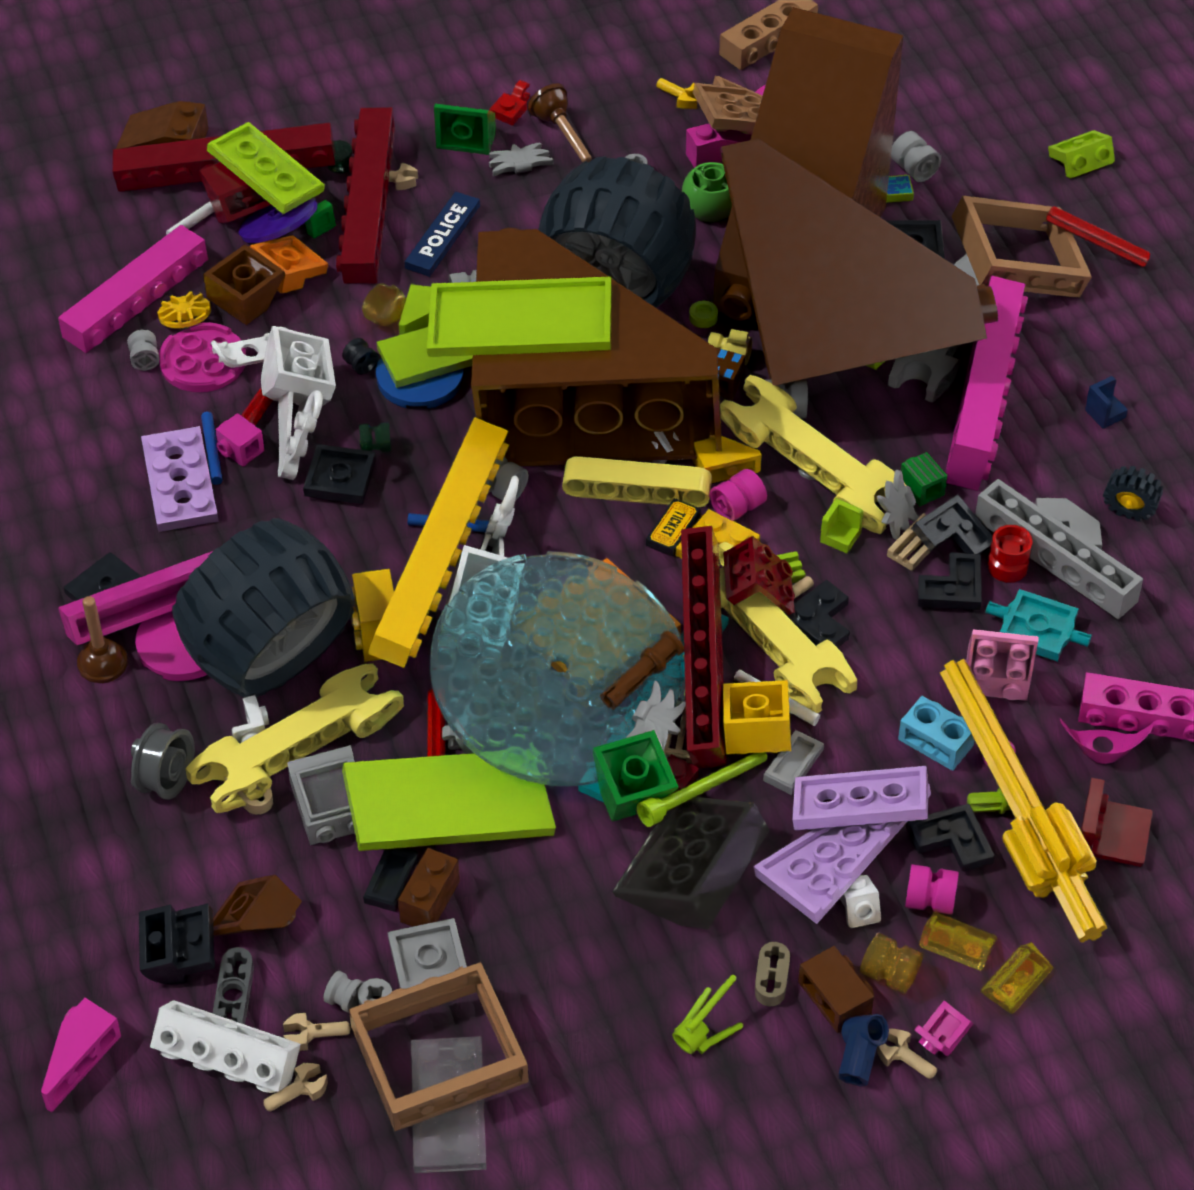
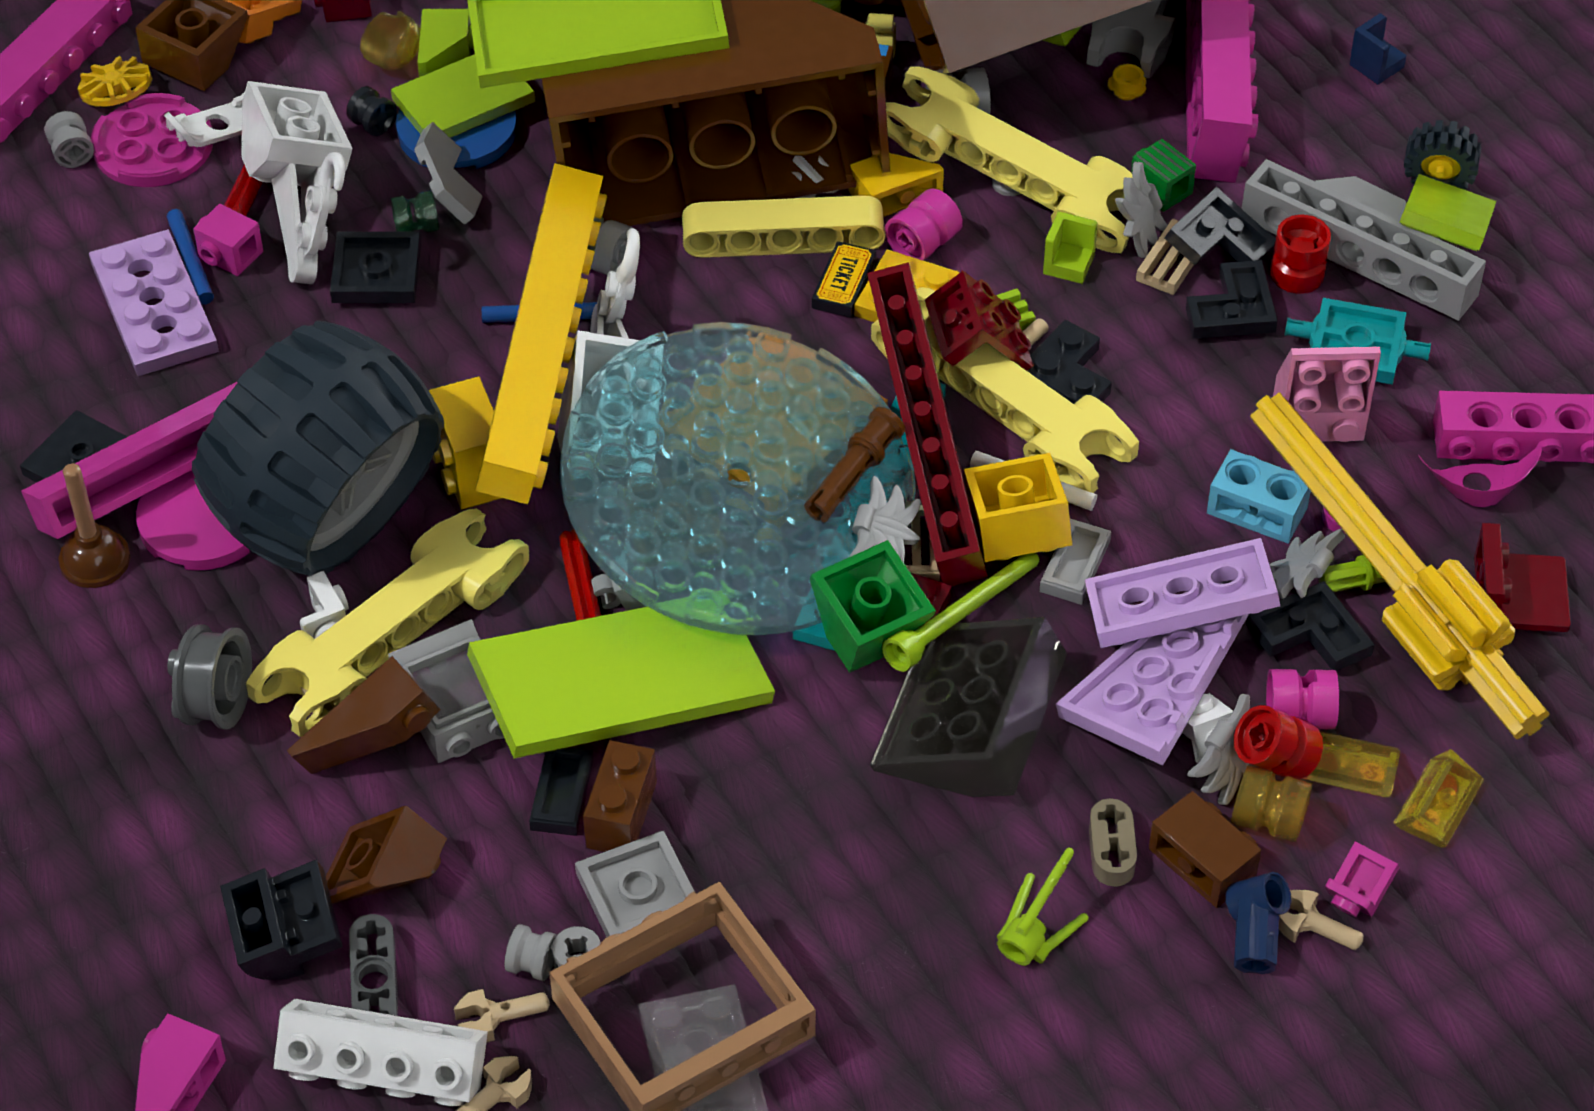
camera: 10 degrees left, 0 degrees up
none -> reddish brown slope [287,656,441,774]
none -> light grey tile [414,121,483,224]
none -> yellow plate [1108,64,1146,100]
none -> light grey piece [1187,694,1256,805]
none -> red wheel [1234,705,1323,781]
none -> light grey piece [1270,529,1345,599]
none -> lime tile [1399,174,1496,251]

